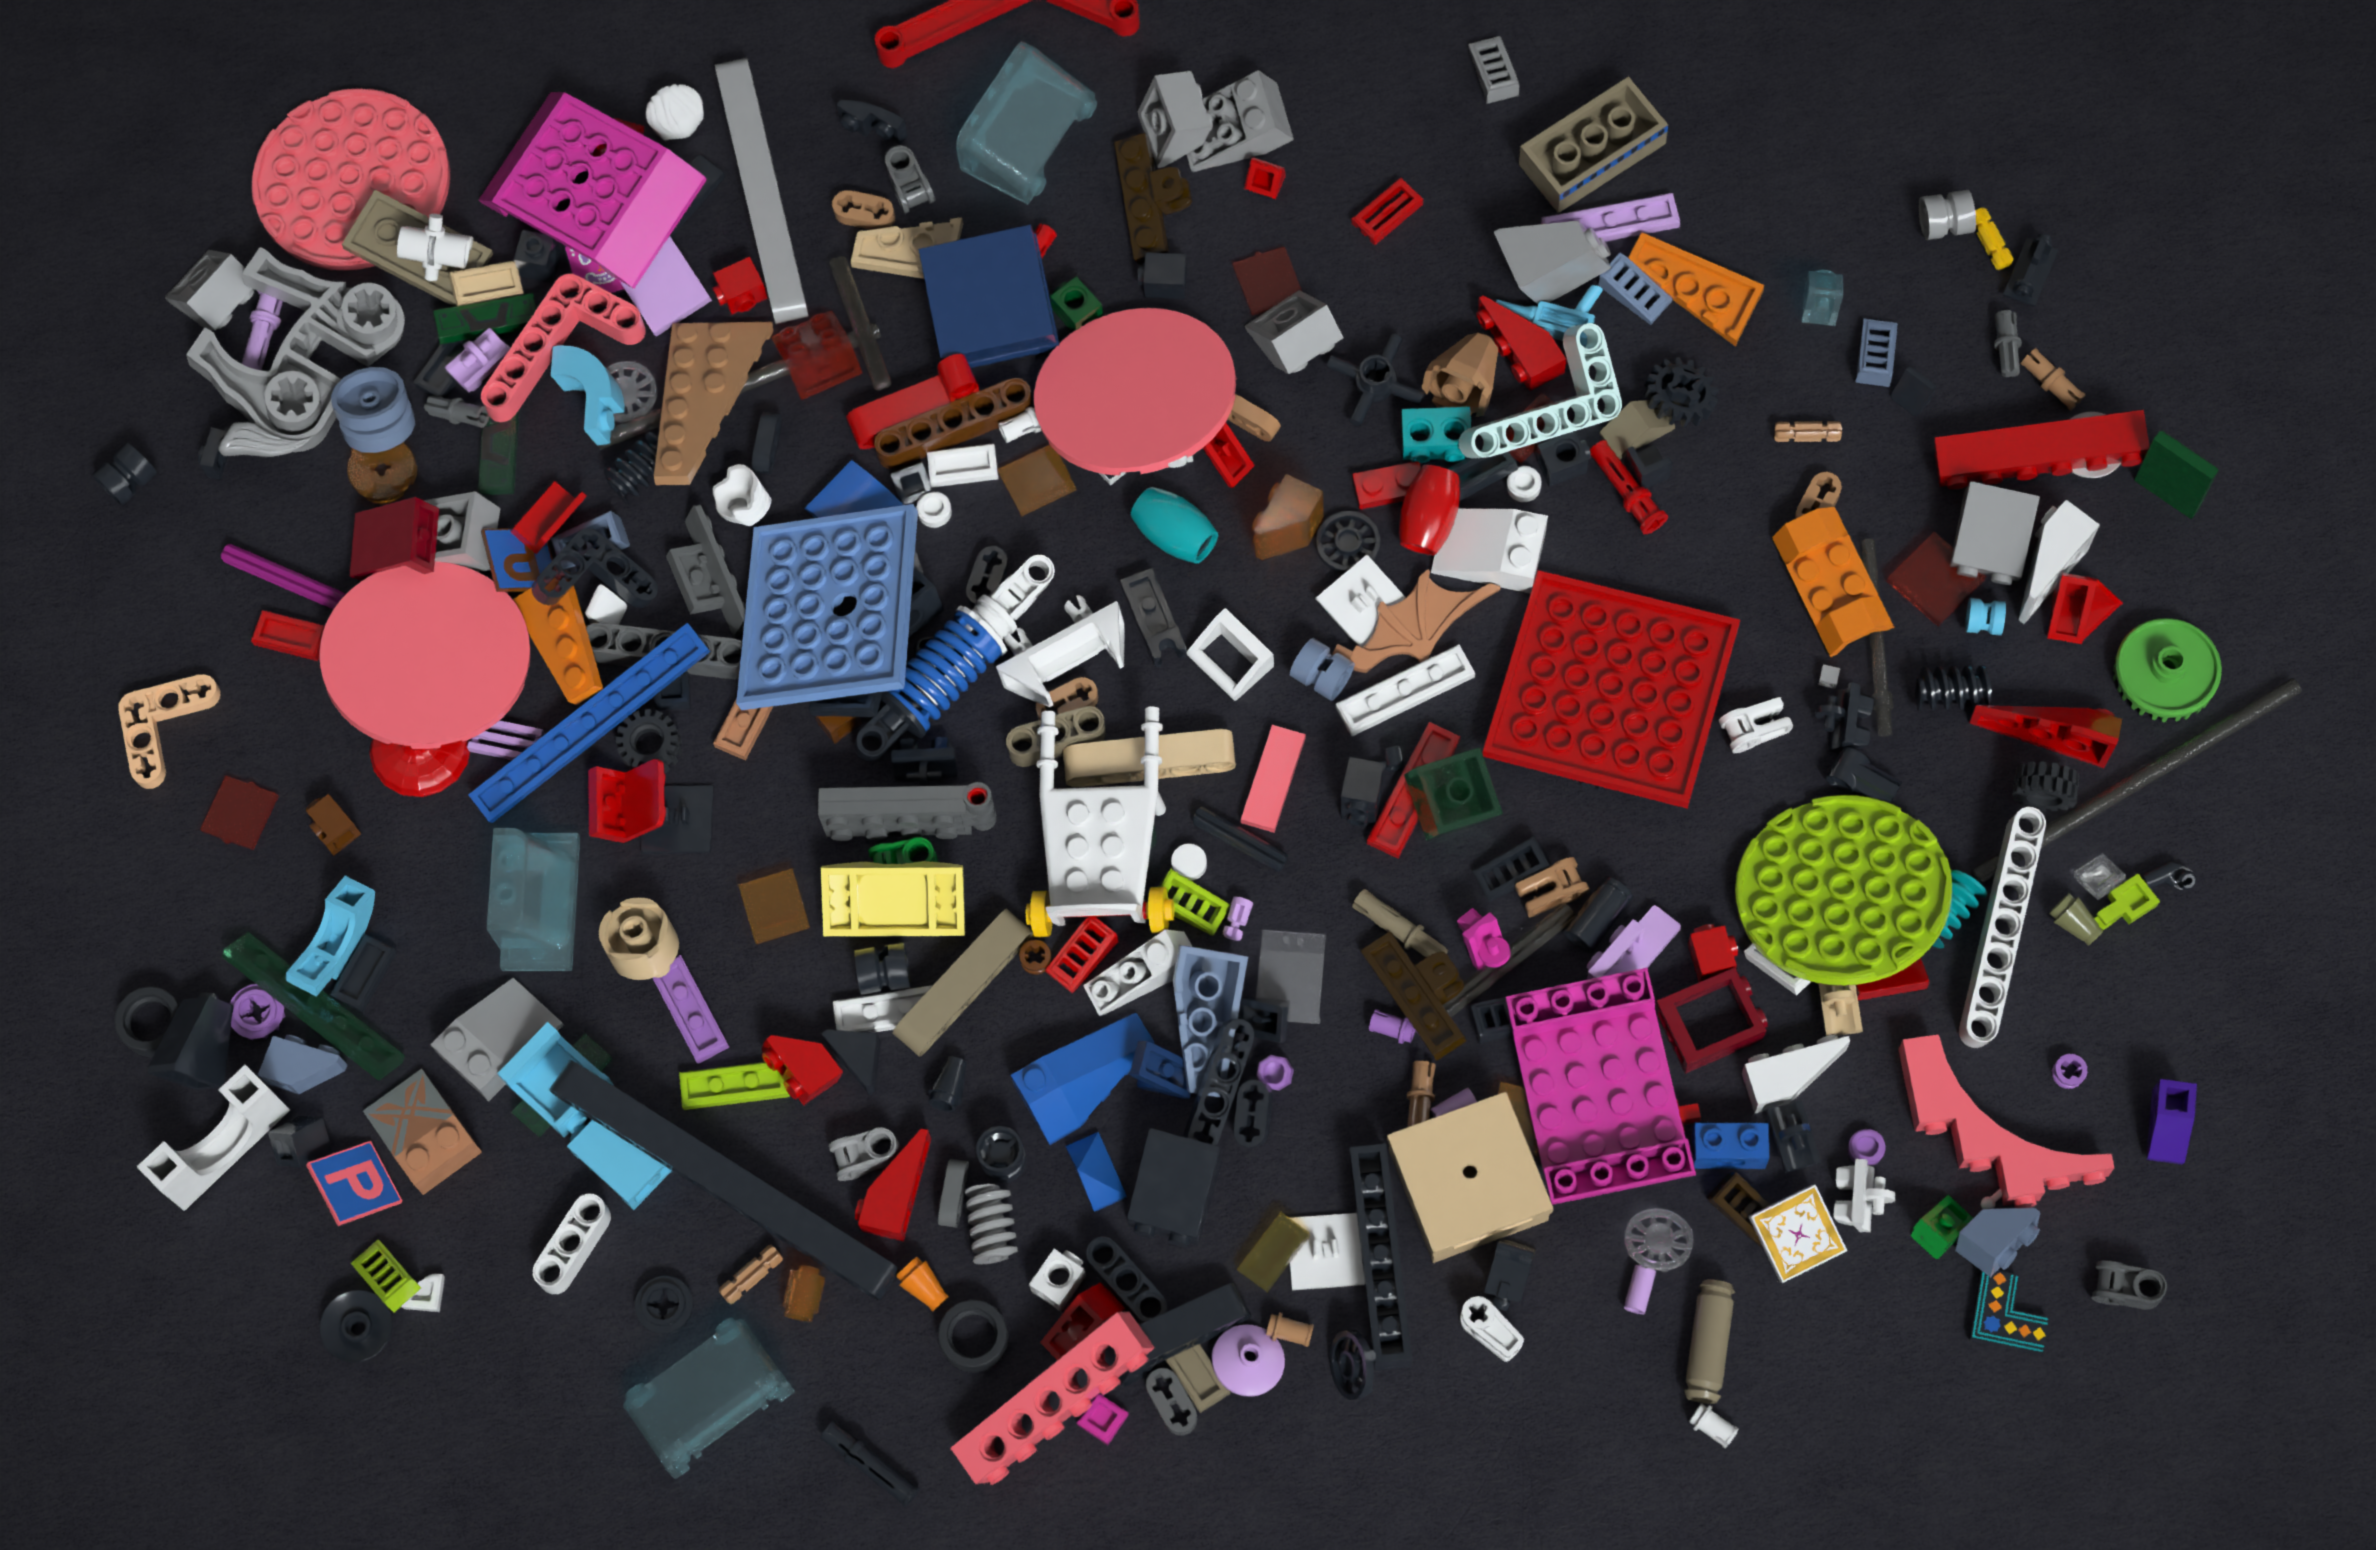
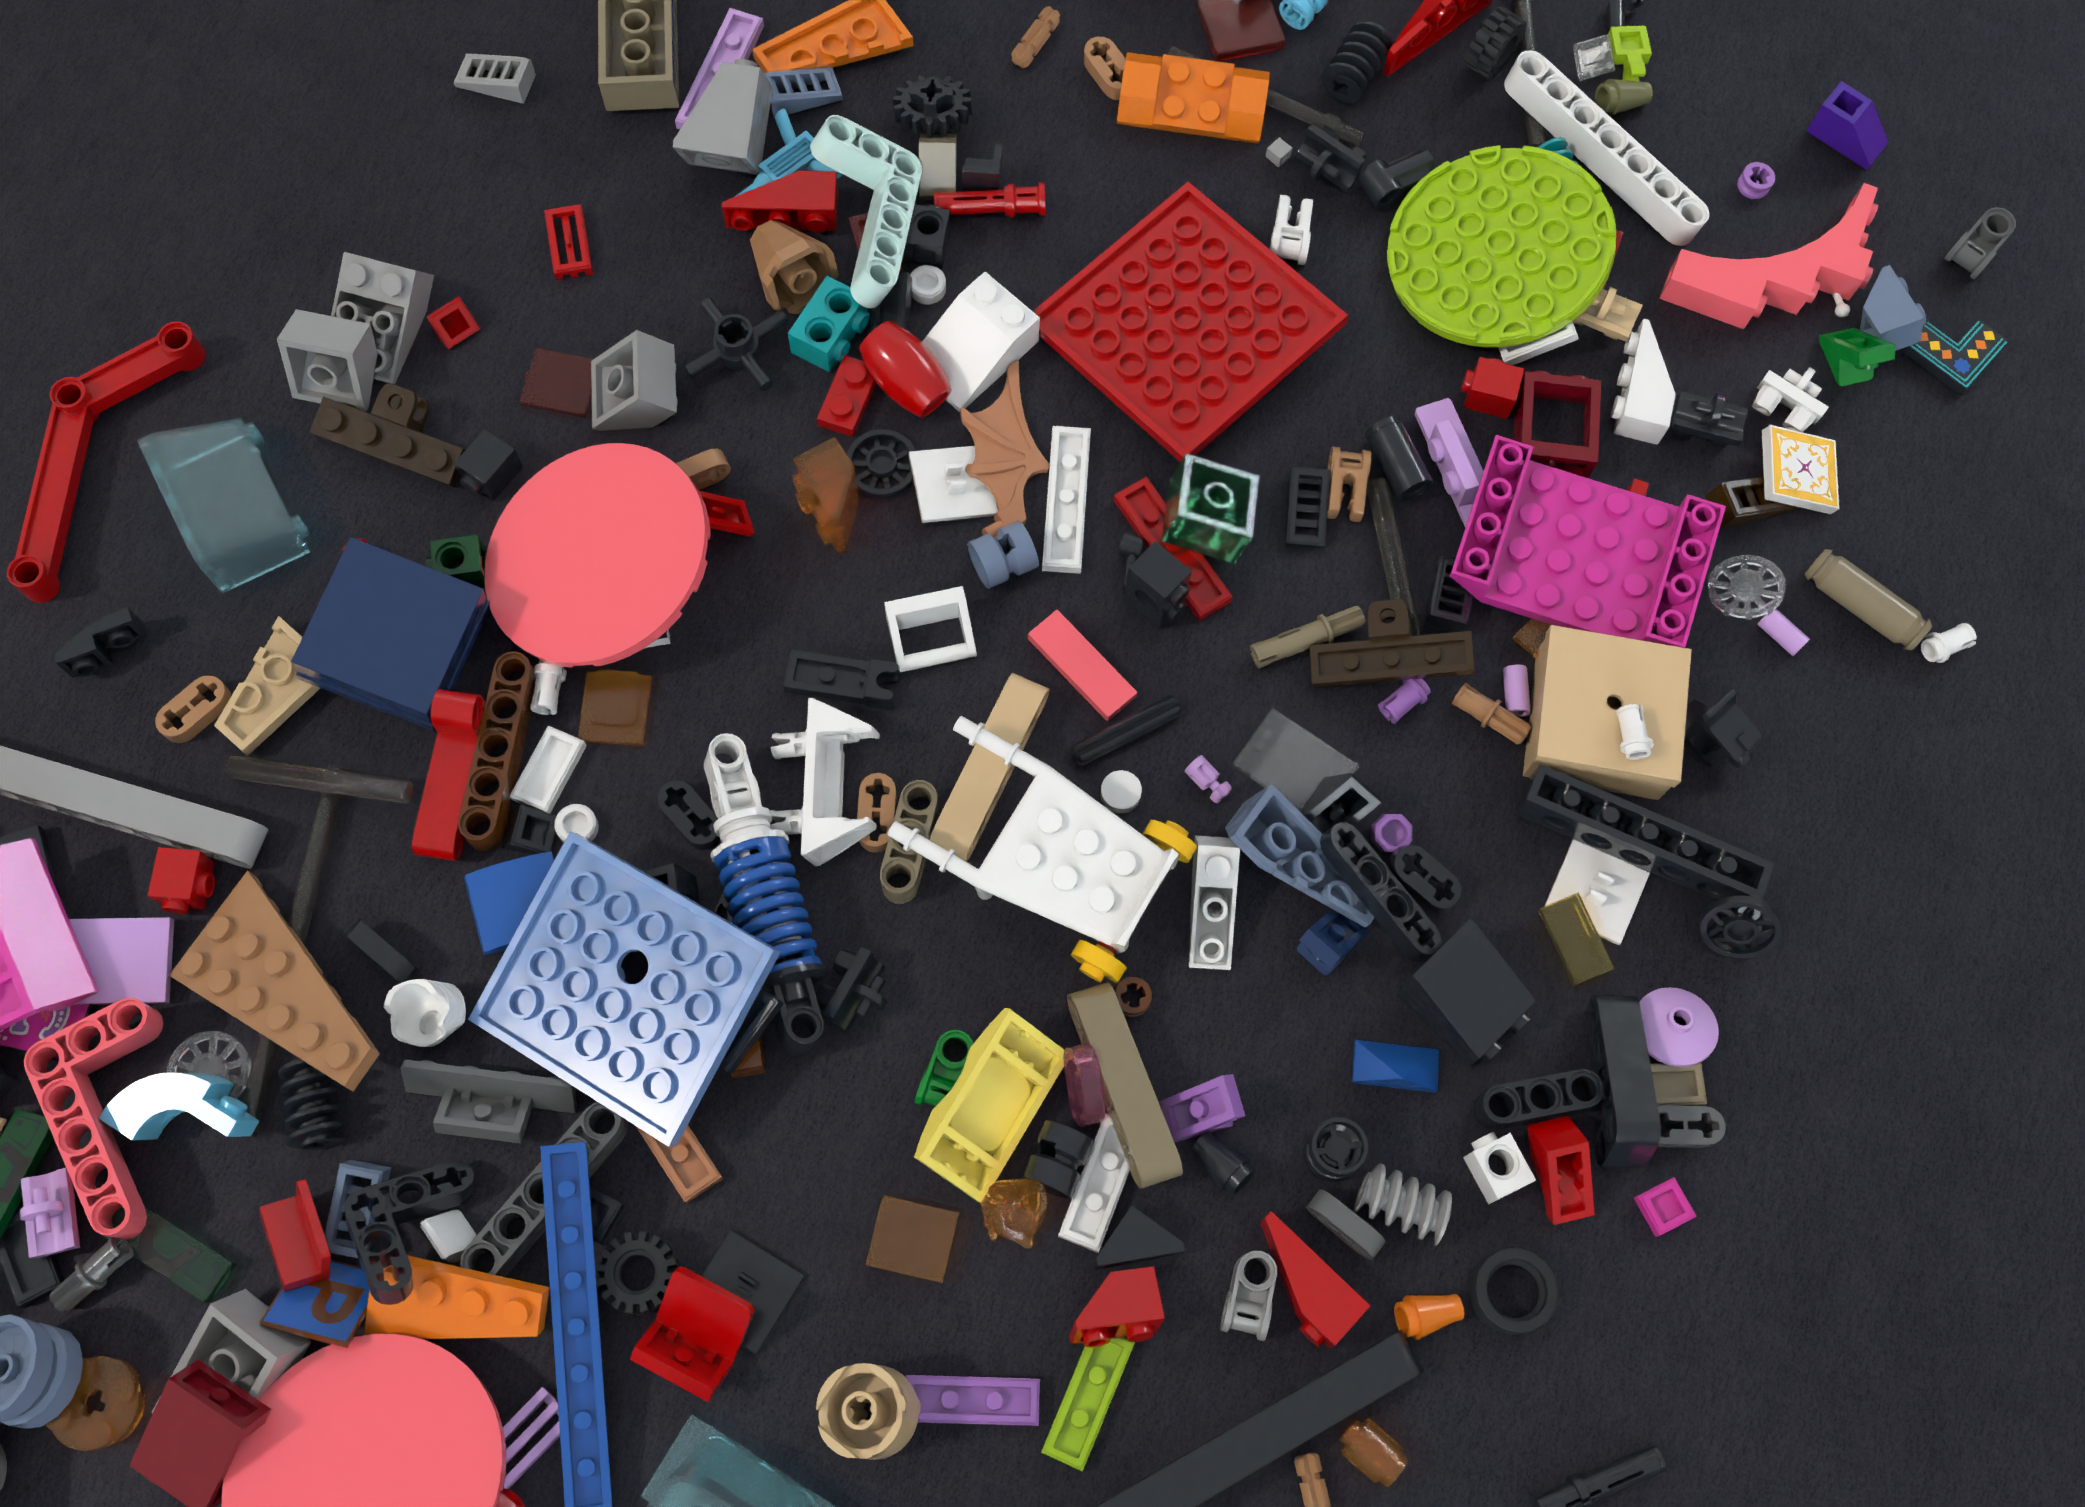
camera: 70 degrees left, 0 degrees up
clear red bracket [772,311,862,400] -> none
dark grey hinge [818,782,997,841] -> none
dark grey piece [885,146,935,214] -> none
coral brick [951,1312,1155,1485] -> none
blue wedge [1011,1013,1155,1145] -> none
red slope [1045,917,1118,994] -> none
teal piece [1131,487,1218,564] -> none
lime slope [1158,869,1231,936] -> none
medium nougat pin [1266,1312,1314,1347] -> none
dark pink hips [1457,908,1511,972] -> none
white piece [1460,1296,1524,1362] -> none
blue brick [1692,1123,1769,1169] -> none
medium lavender tile [1848,1129,1886,1166] -> none
none -> clear orange hat [981,1179,1047,1249]
none -> clear pink beam [1063,1043,1105,1127]
none -> medium lavender slope [1159,1074,1246,1142]
none -> white pin [1616,704,1654,760]

